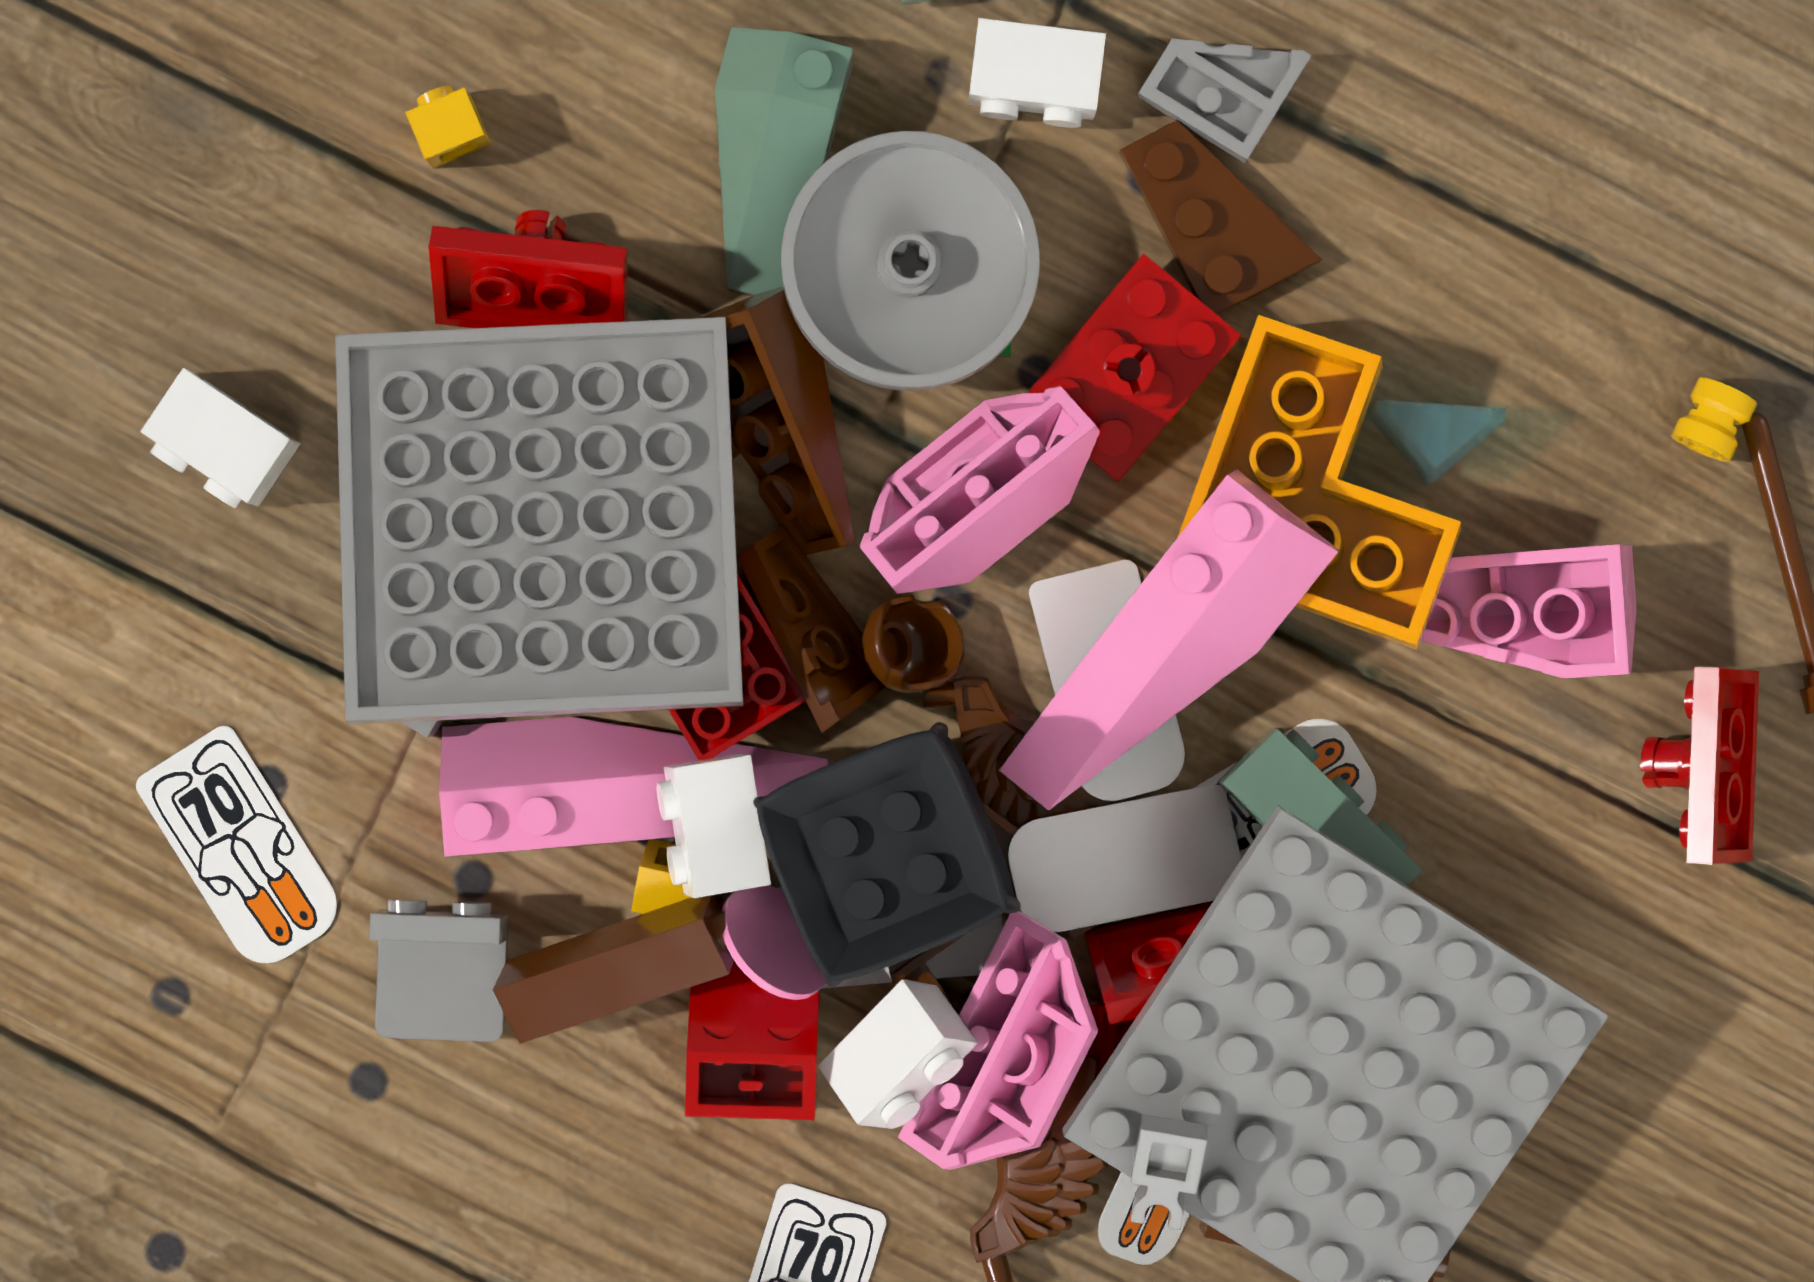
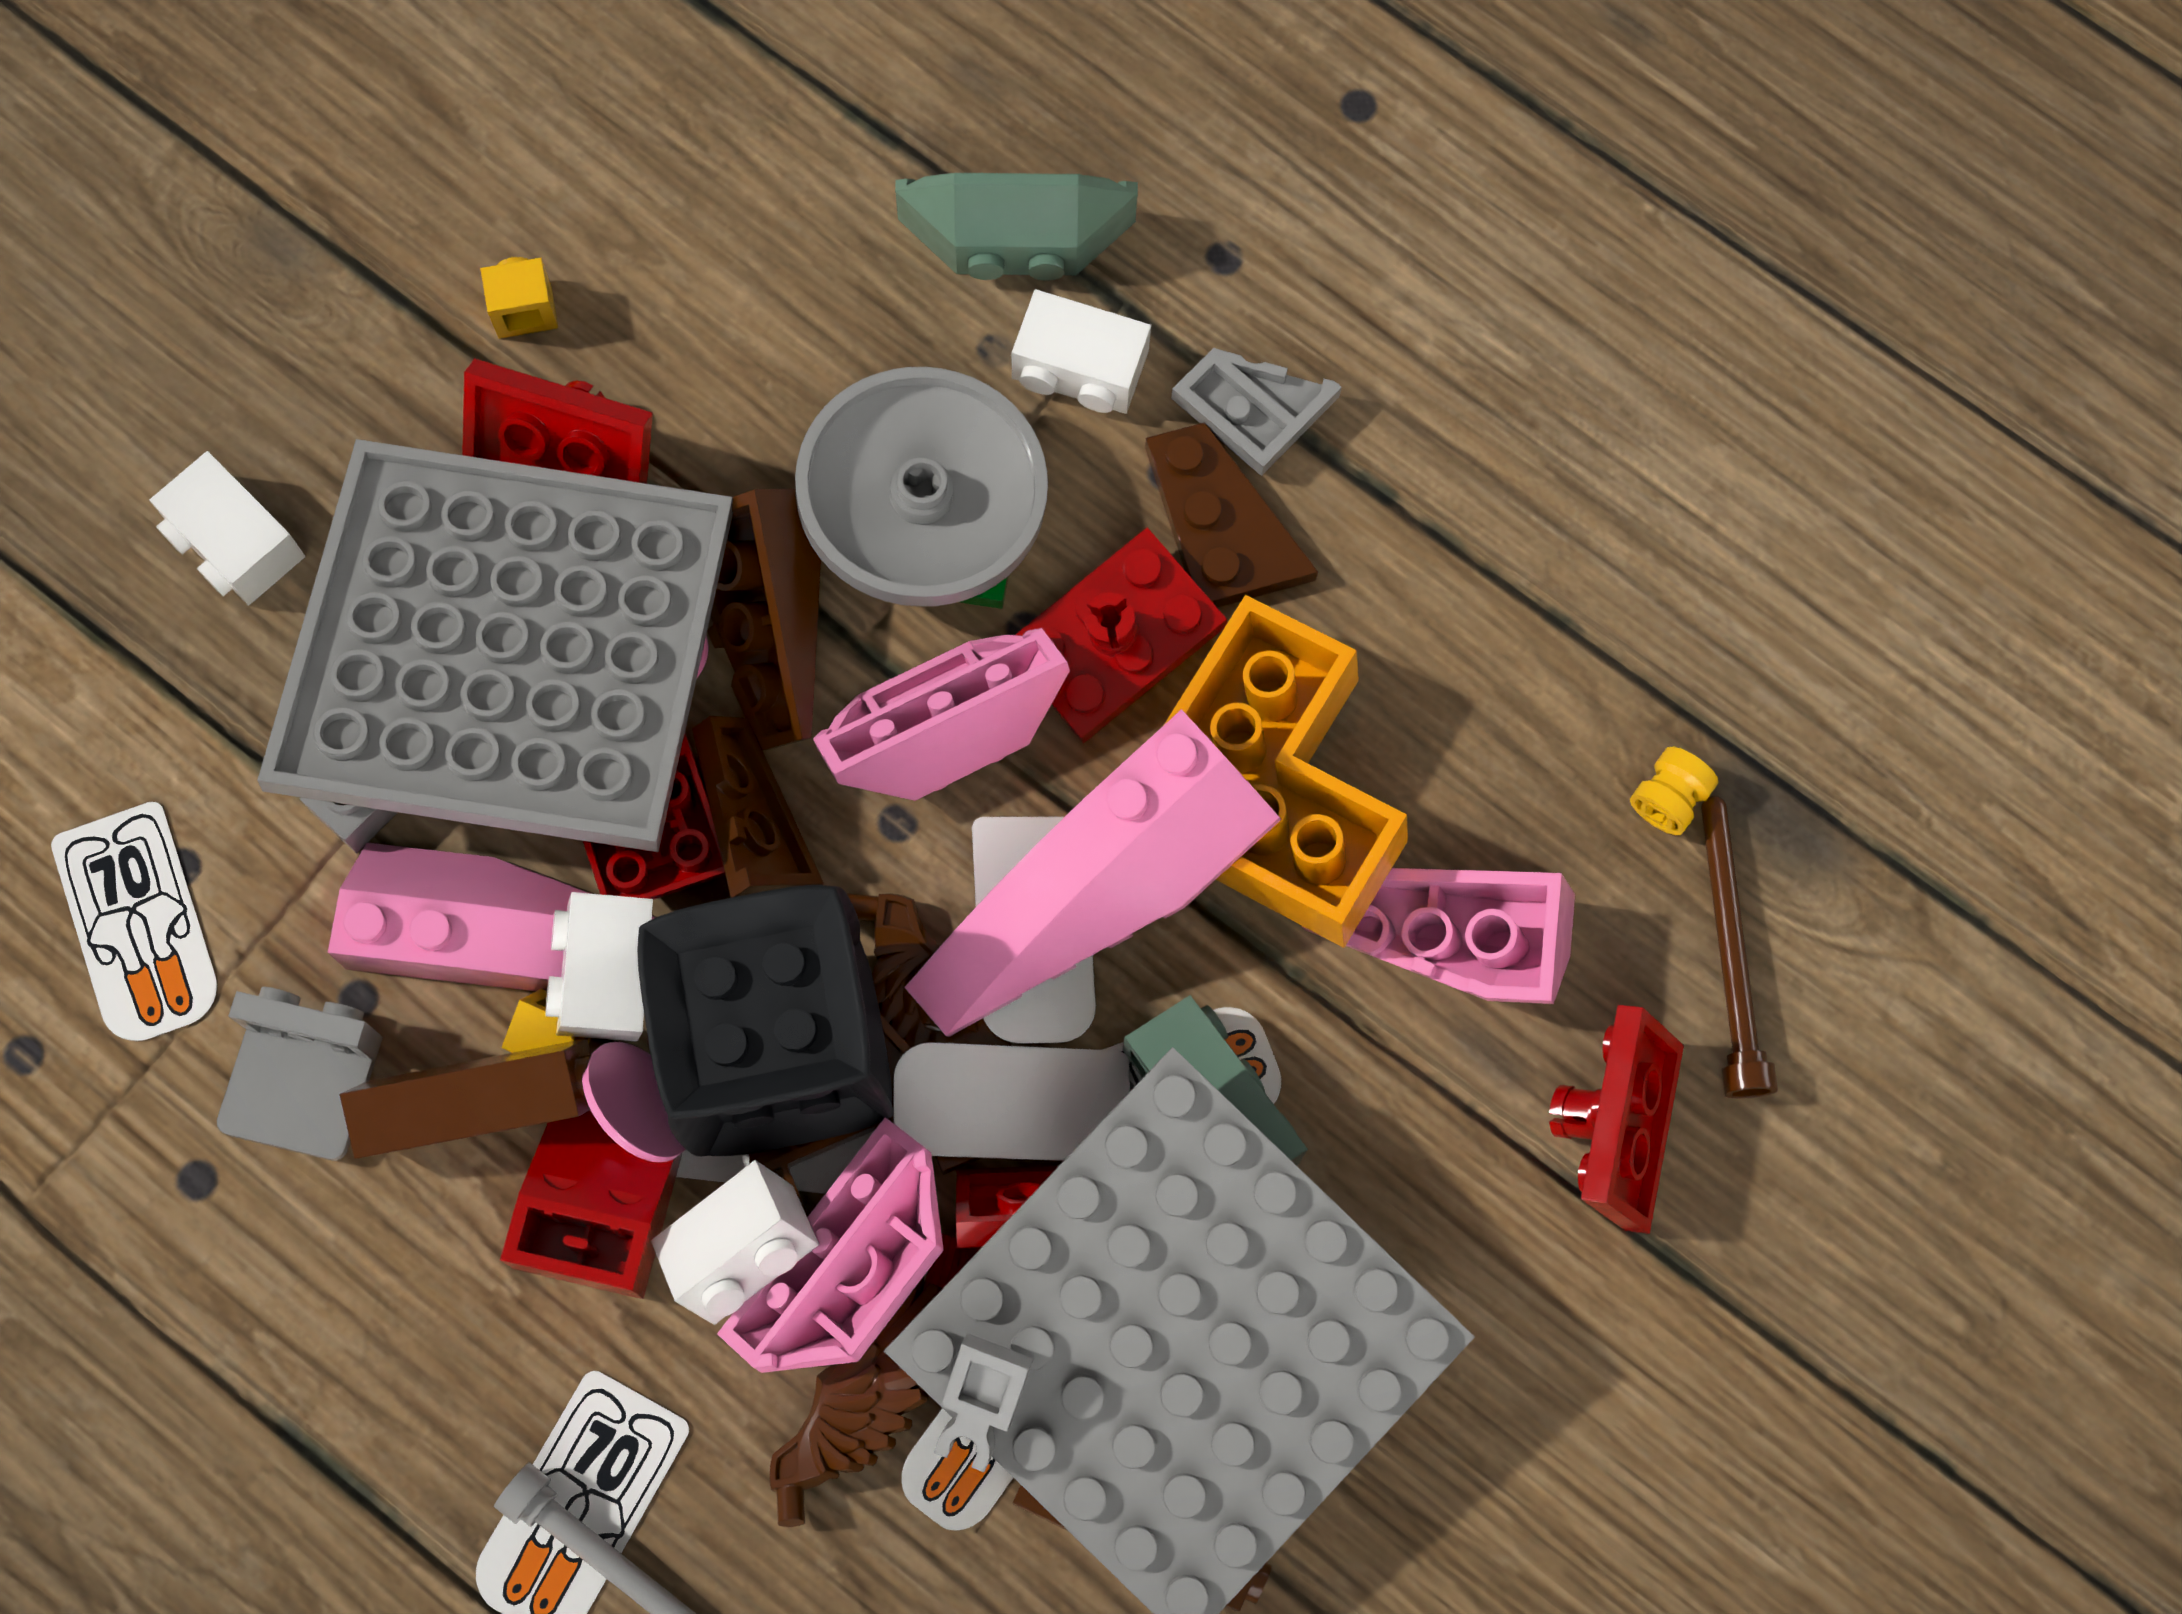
camera: 10 degrees right, 15 degrees down
sand green wedge [715,27,854,296] -> none
reddish brown hair [862,595,965,693] -> none
clear light blue slope [1368,400,1506,485] -> none

